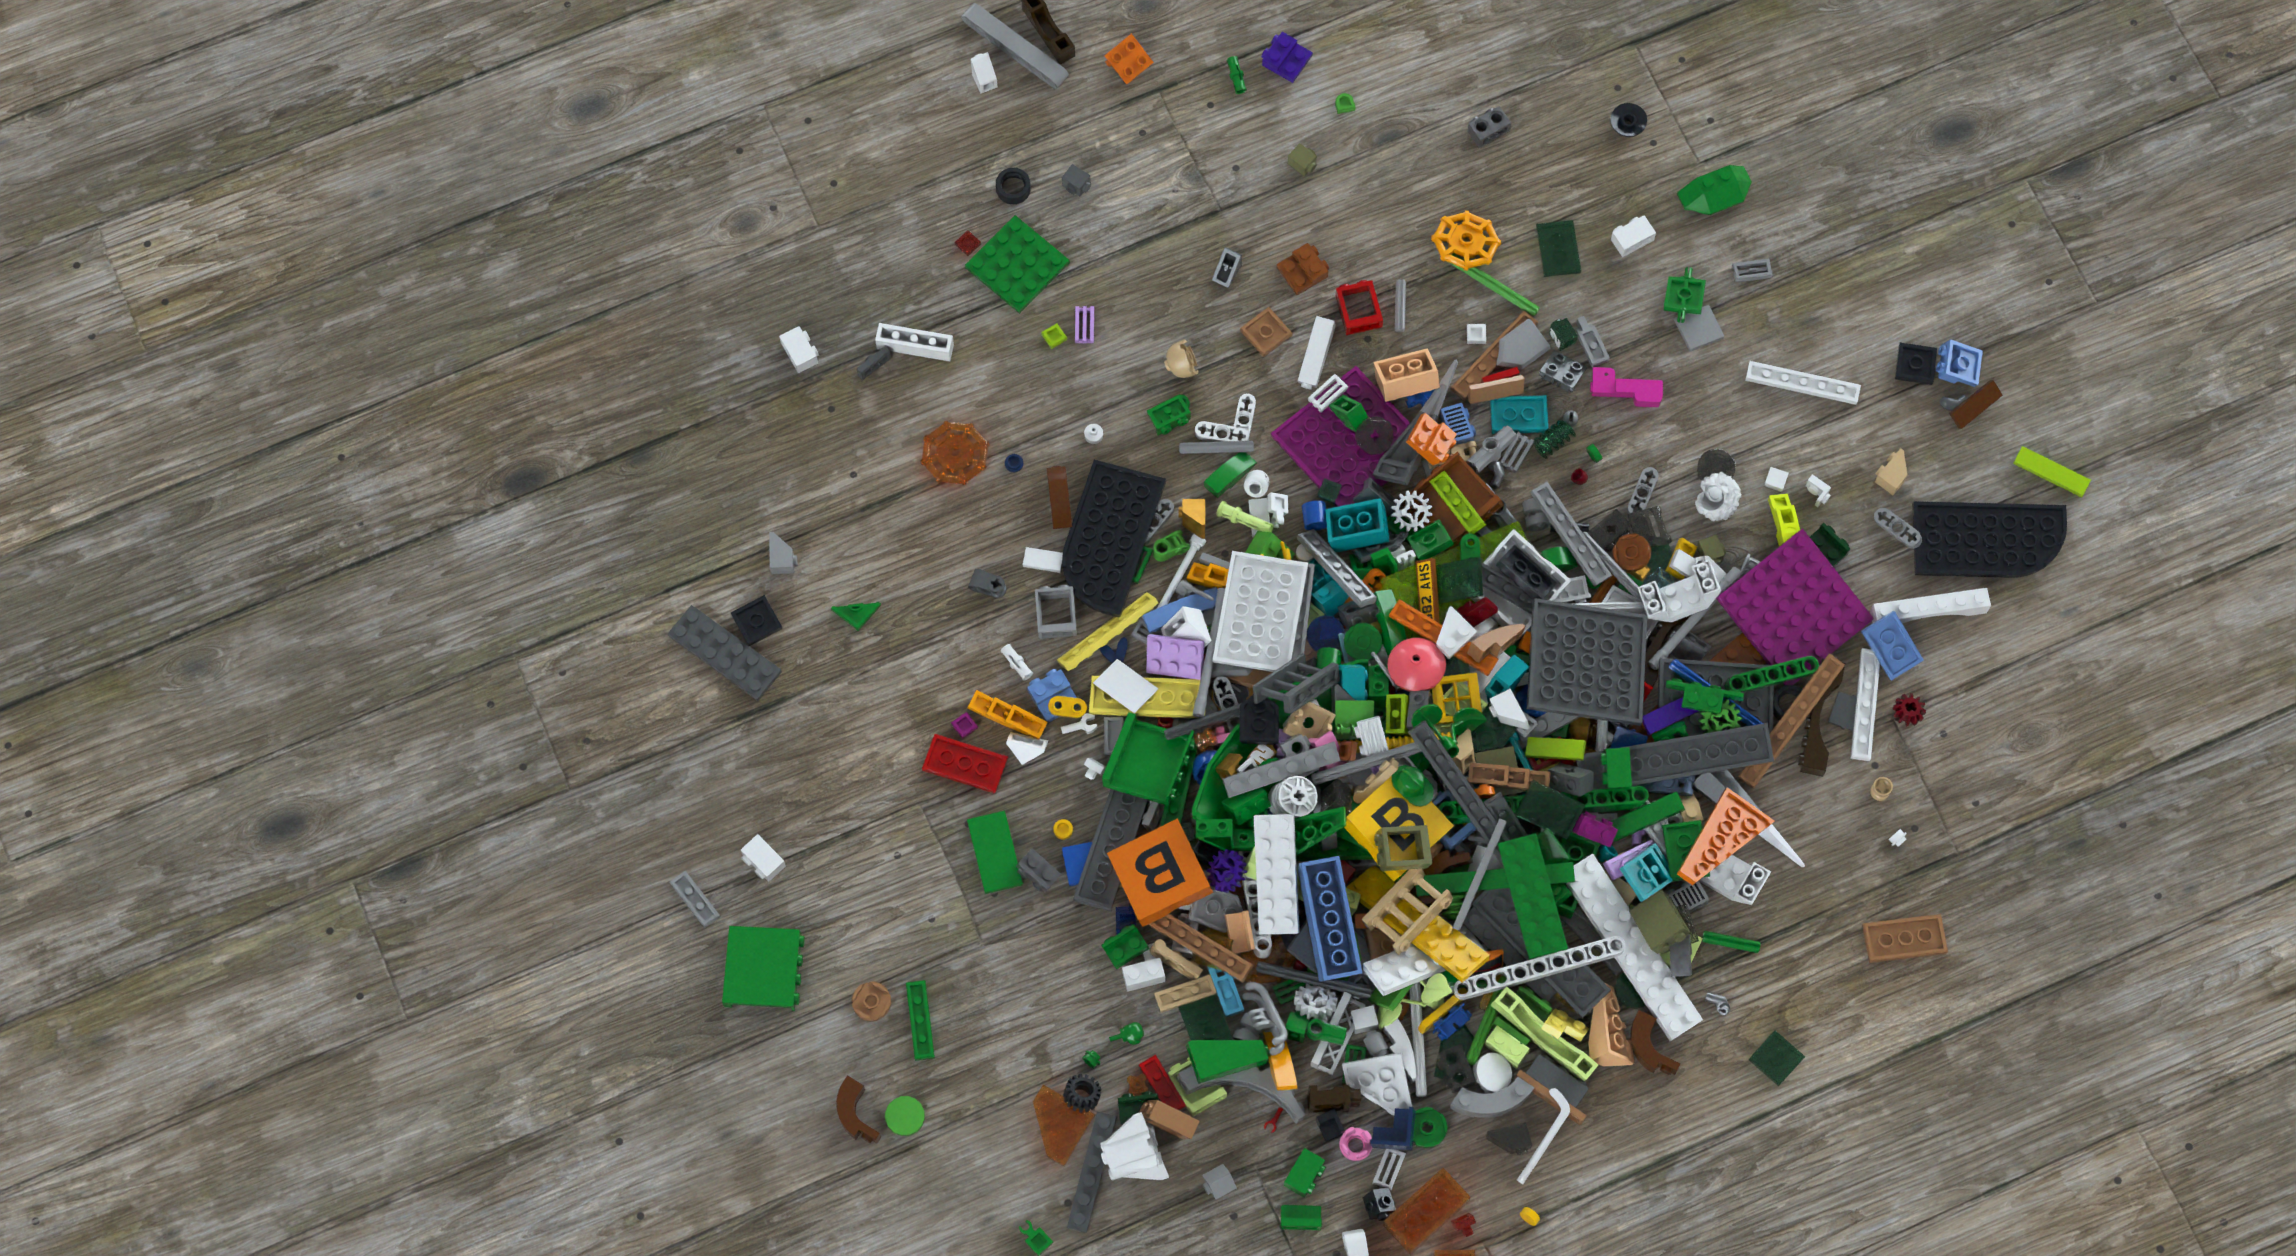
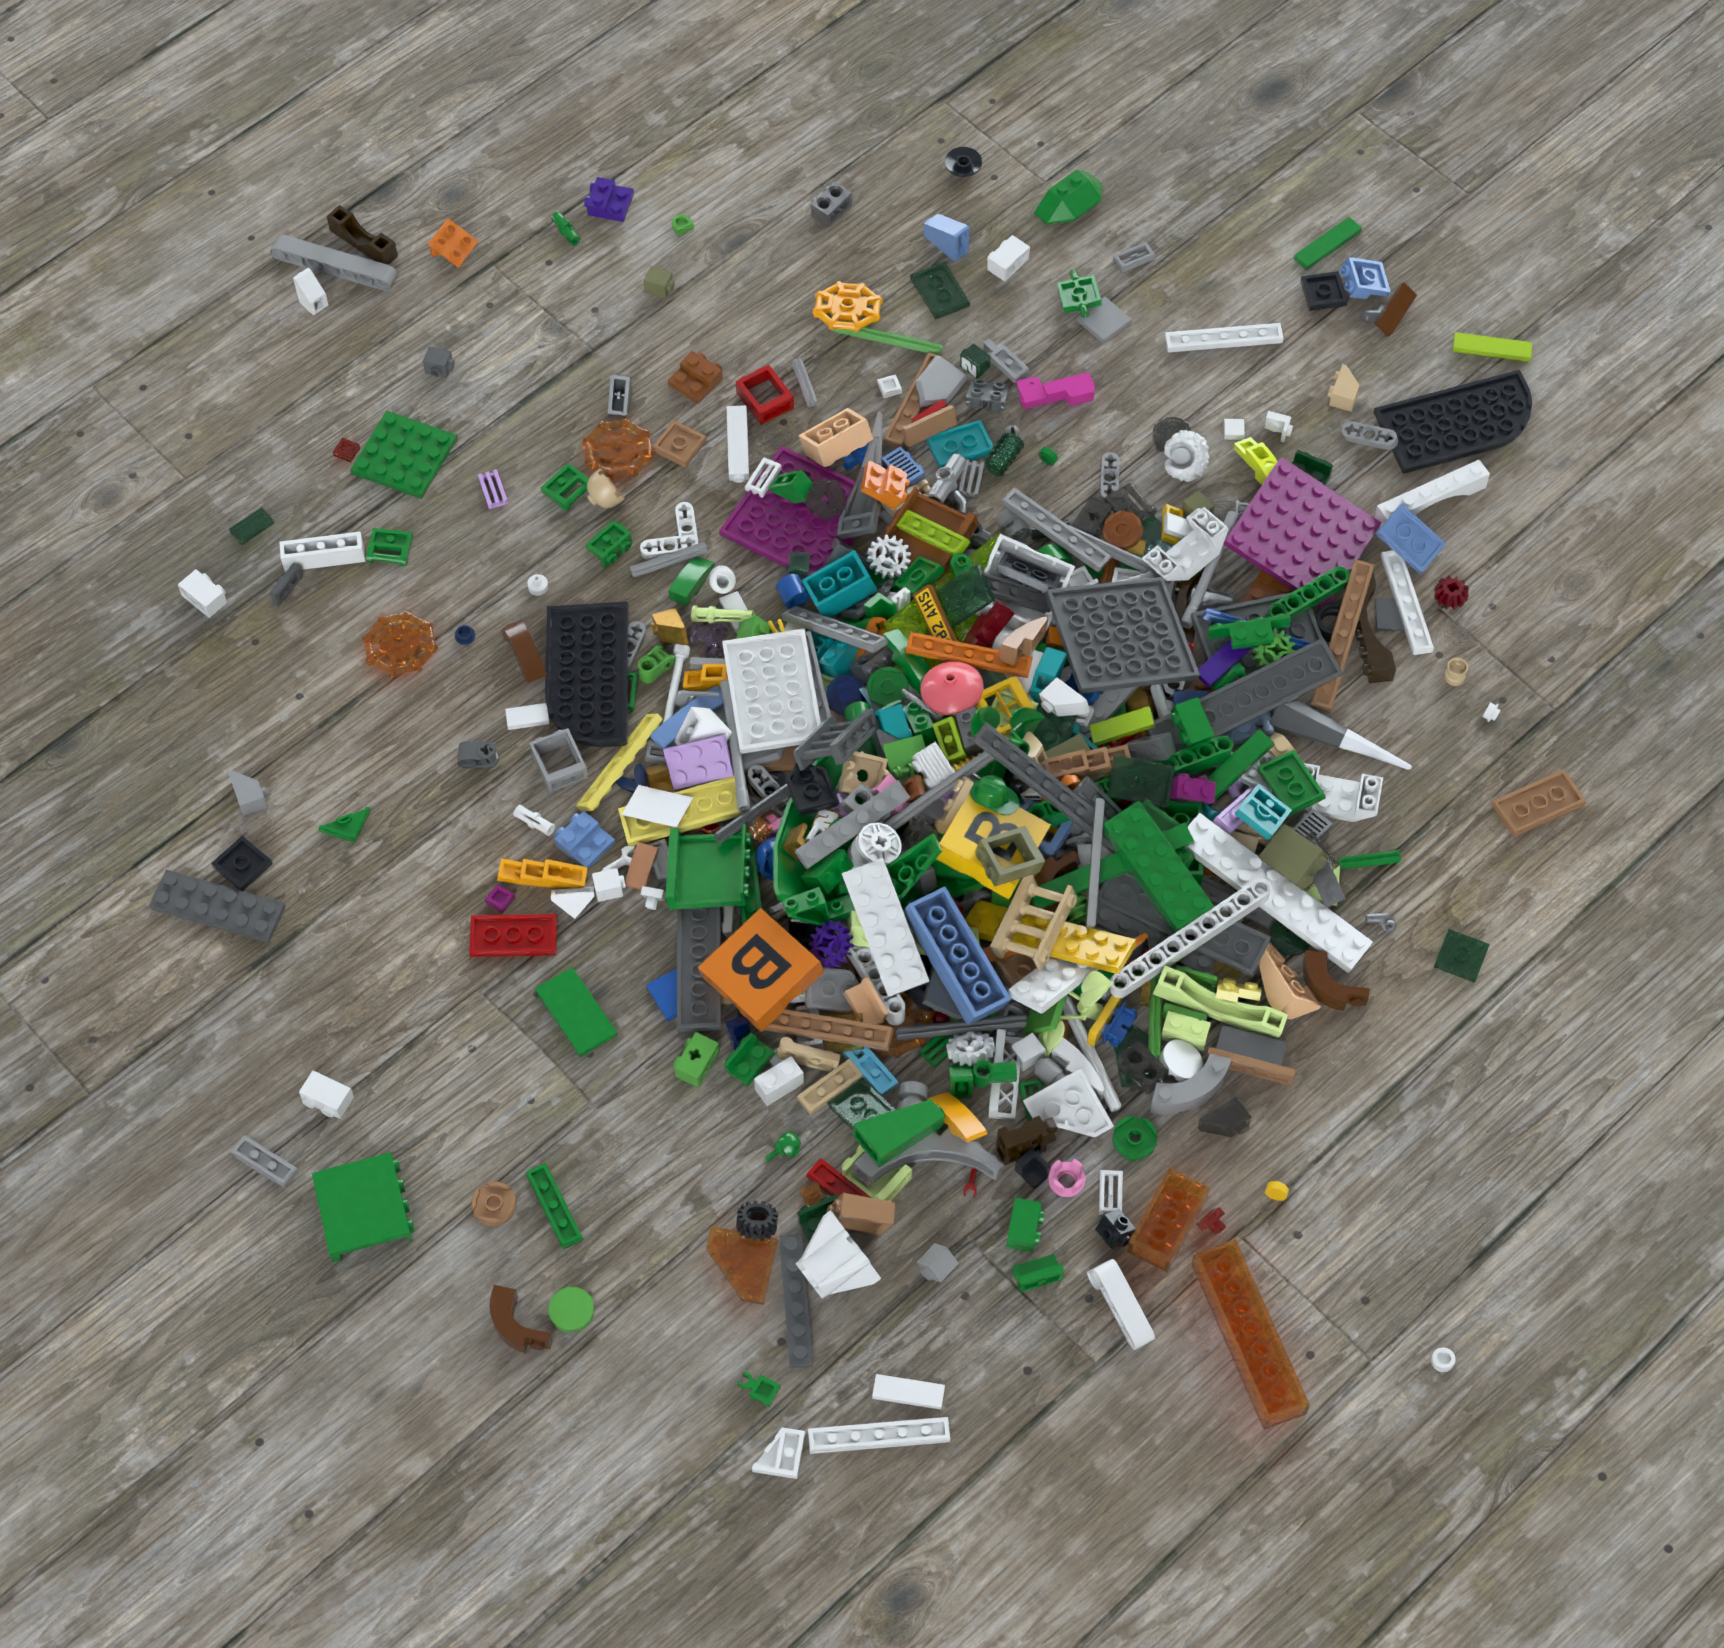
camera: 20 degrees left, 10 degrees down
black tyre [996,168,1031,205] -> none
flat silver bracket [1016,848,1061,892] -> none
lime tile [1041,323,1067,349] -> none
yellow plate [1048,696,1087,718] -> none
yellow tile [1053,819,1073,840] -> none
green plate [1082,1050,1100,1069] -> none
light grey piece [1242,982,1288,1055] -> none
white plate [1267,492,1288,528] -> none
dark blue panel [1370,1107,1416,1151] -> none
white wing [1436,606,1478,659] -> none
white piece [1517,1088,1570,1184] -> none
dark red hinge [1571,468,1588,485] -> none
orange wing [1677,787,1775,885] -> none
none -> clear green tile [229,507,275,545]
none -> green plate [366,528,413,566]
none -> green plate [541,463,589,512]
none -> clear orange plate [582,418,654,480]
none -> white brick [592,868,626,902]
none -> nougat slope [625,842,659,890]
none -> pearl gold slope [644,763,675,793]
none -> bright green brick [673,1032,720,1088]
none -> clear purple piece [690,622,728,659]
none -> medium blue slope [924,214,970,262]
none -> green tile [1294,217,1362,270]

